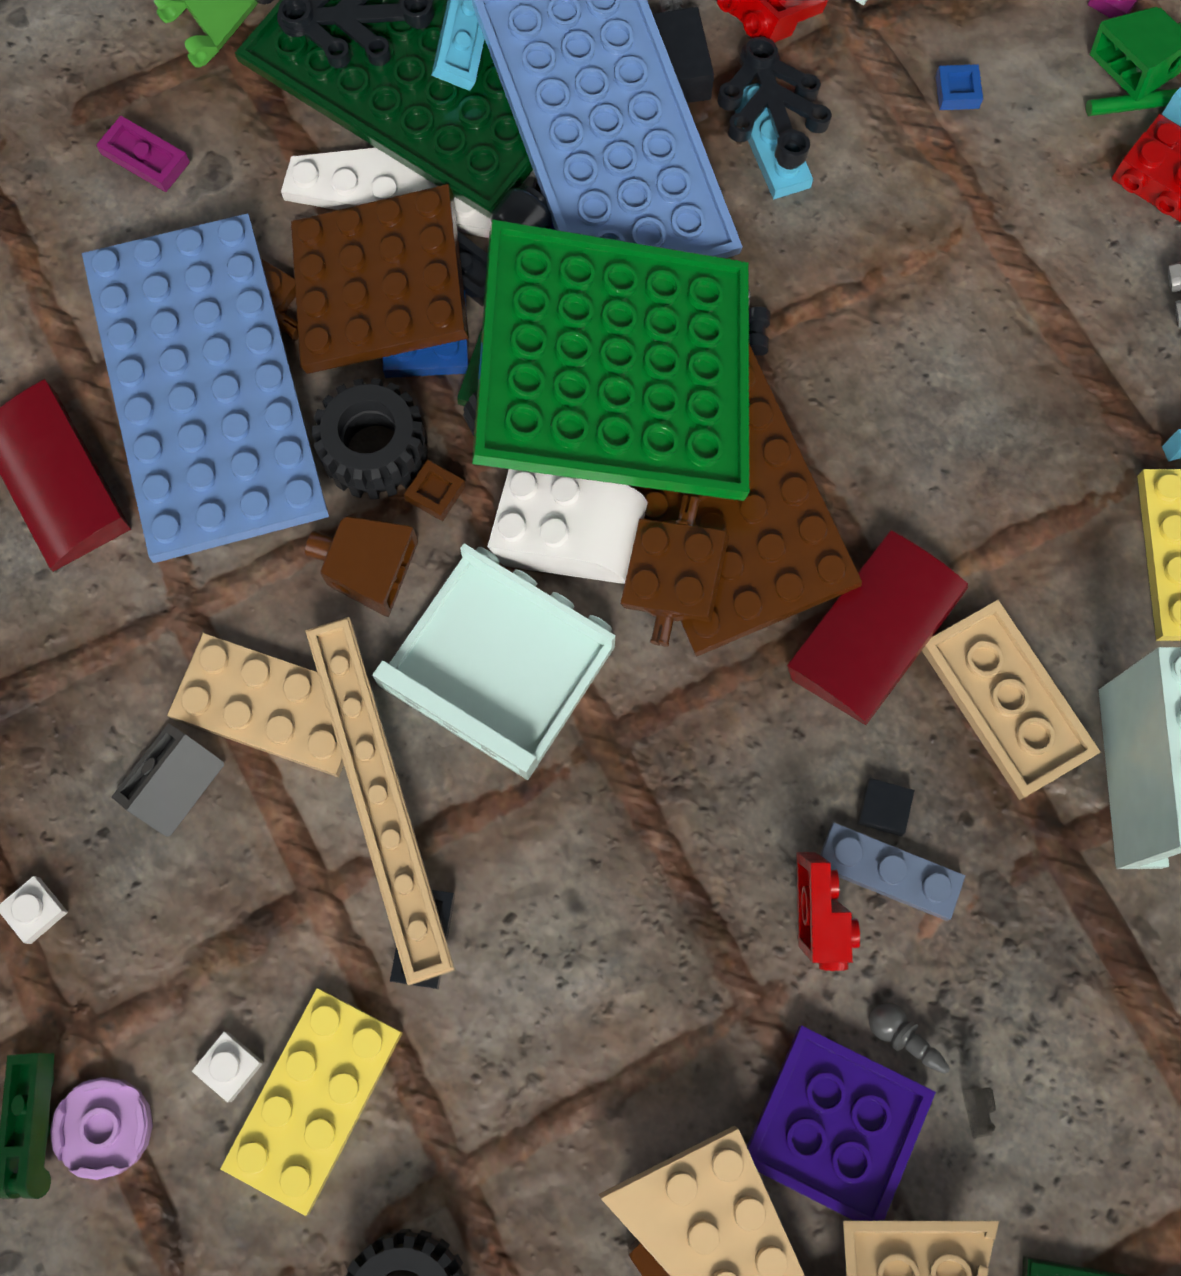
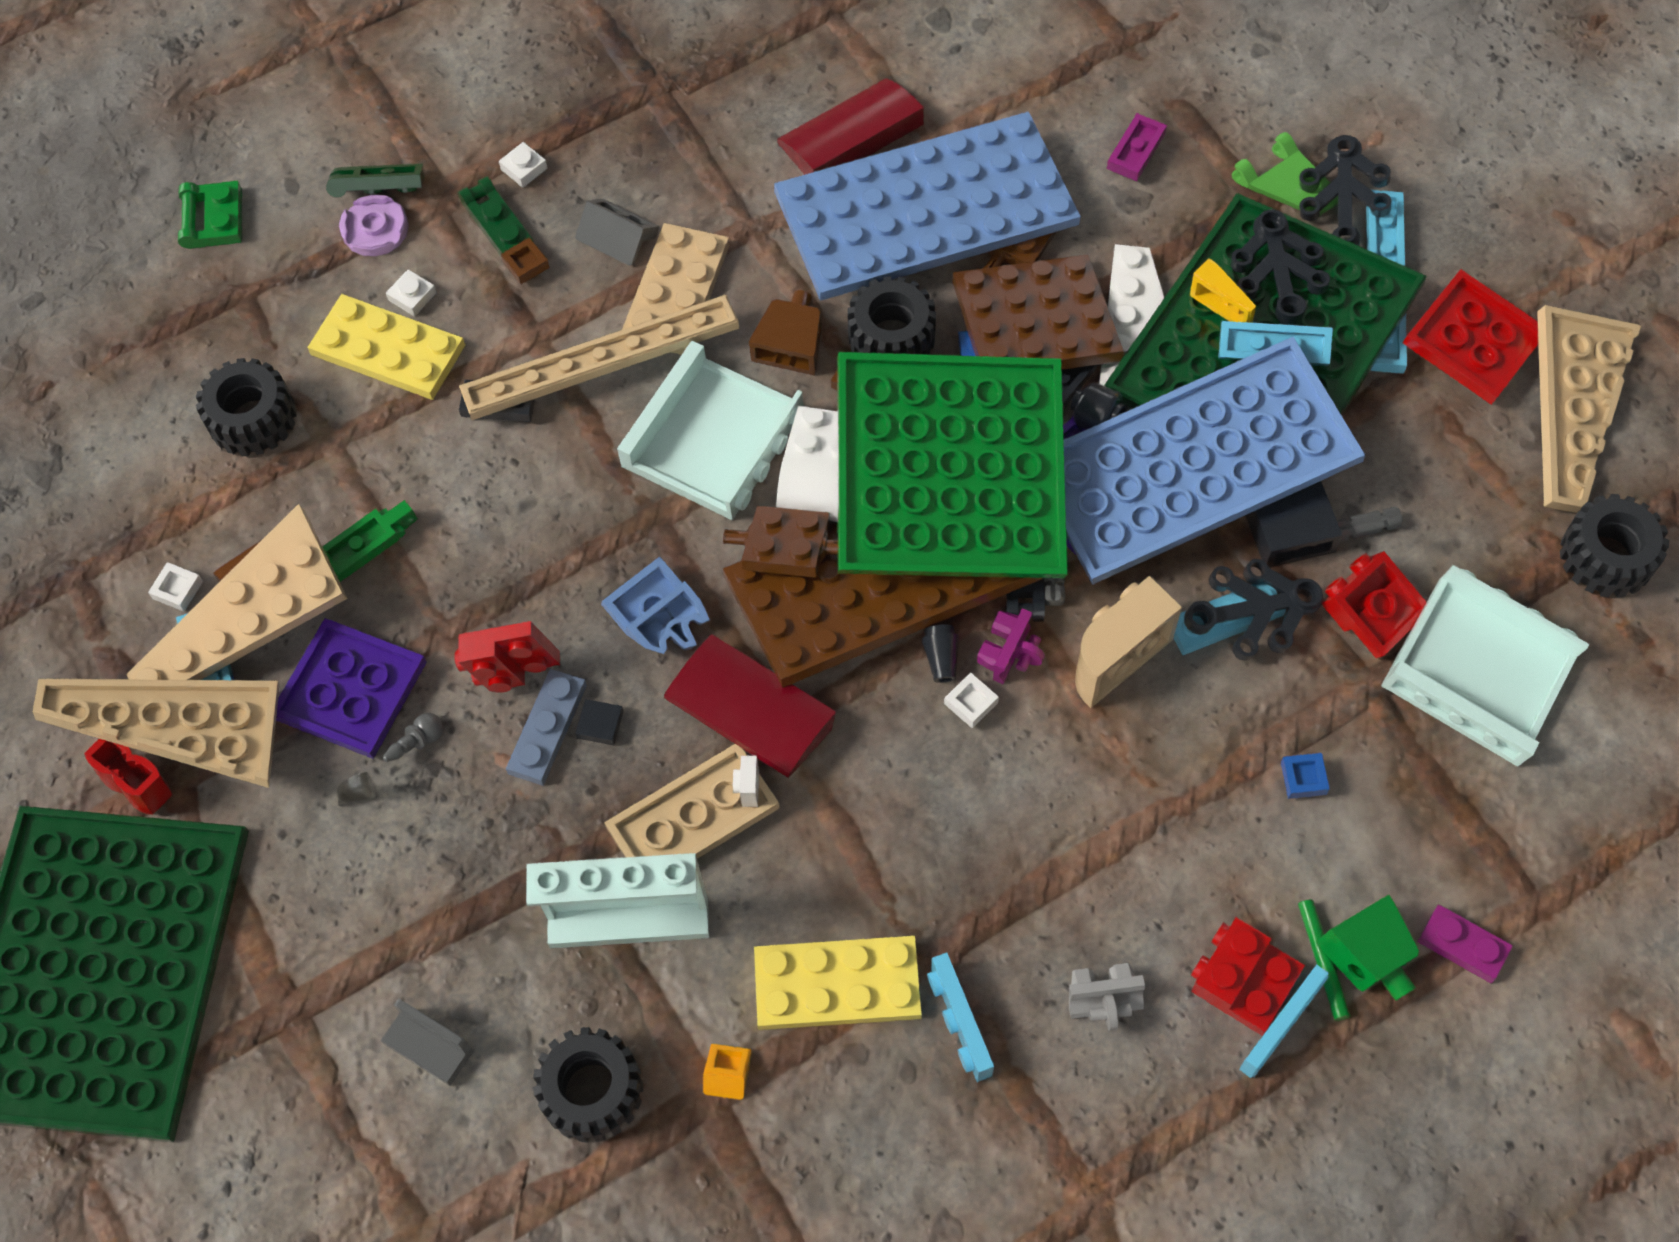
camera: 90 degrees right, 10 degrees down
none -> green hinge [322,500,418,582]
none -> dark green plate [457,176,534,256]
none -> reddish brown plate [501,237,550,285]
none -> medium blue plate [601,557,710,654]
none -> white plate [733,756,759,807]
none -> black cone [922,625,959,683]
none -> white plate [944,673,999,728]
none -> magenta hips [977,608,1045,684]
none -> tan brick [1075,576,1182,708]
none -> yellow slope [1190,258,1256,323]

